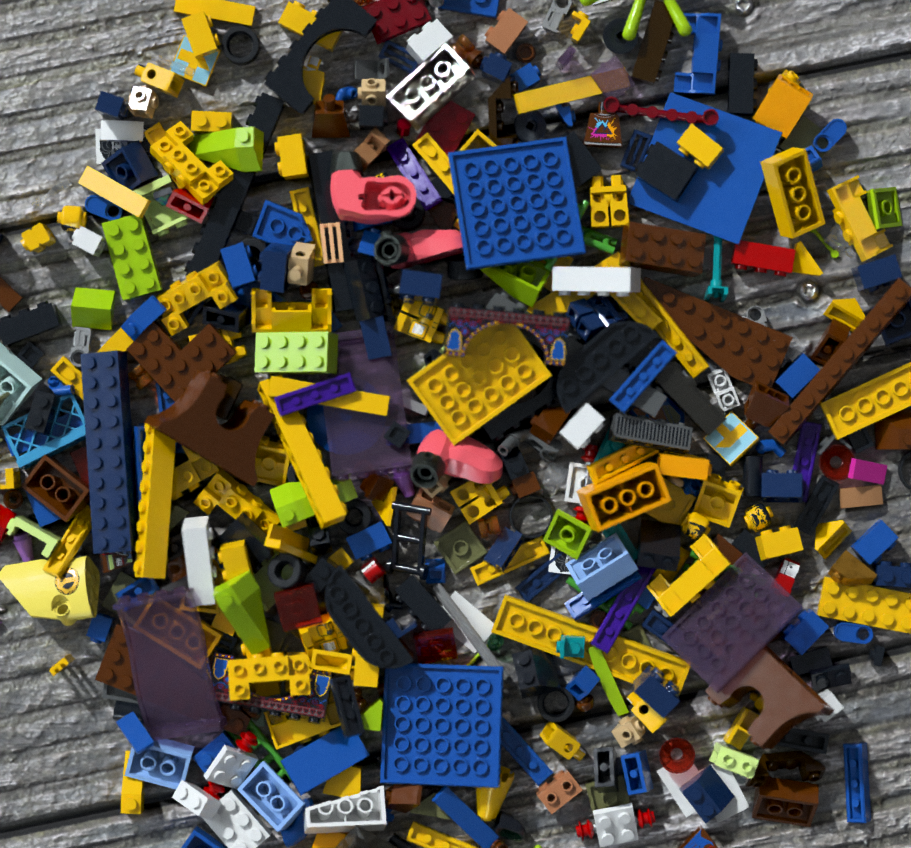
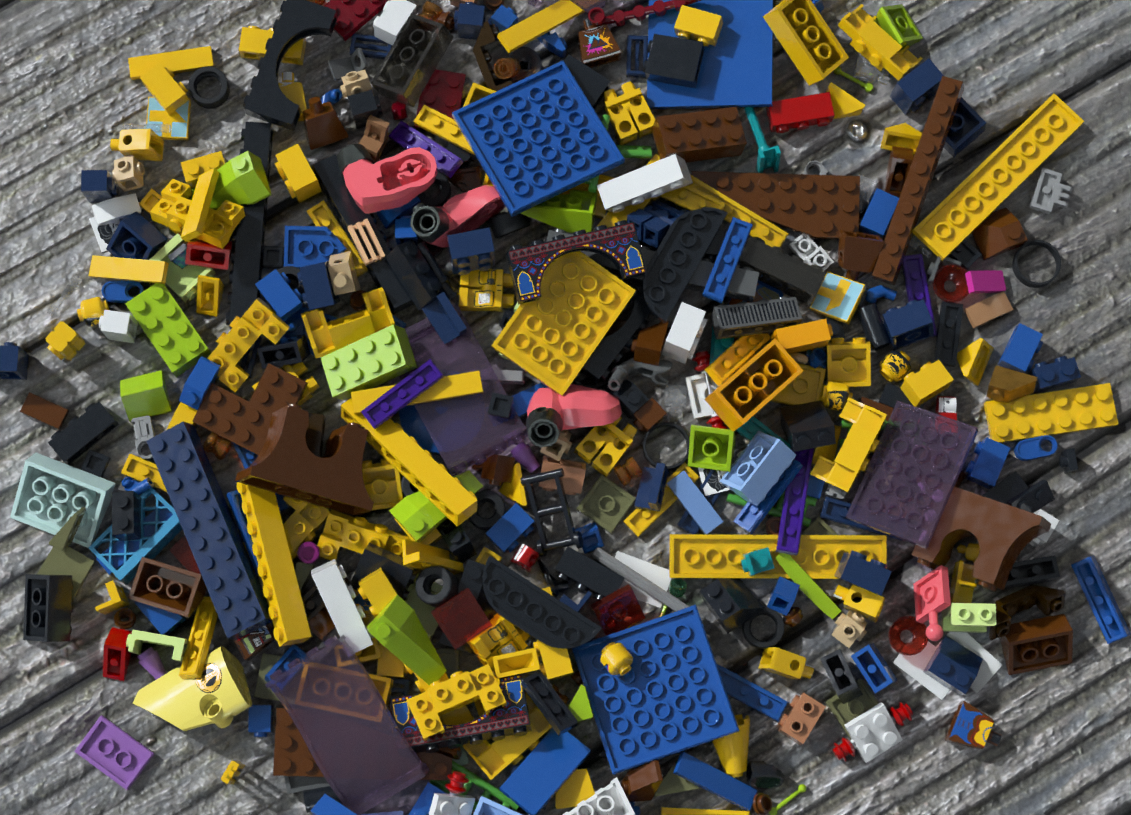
camera: 30 degrees left, 10 degrees down
none -> yellow tile [181,168,219,242]
none -> yellow slope [196,275,224,317]
none -> magenta tile [297,541,320,564]
none -> clear orange wheel [494,57,520,79]
none -> yellow head [600,642,633,676]
none -> medium blue tile [667,471,723,535]
none -> coral plate [913,565,951,641]

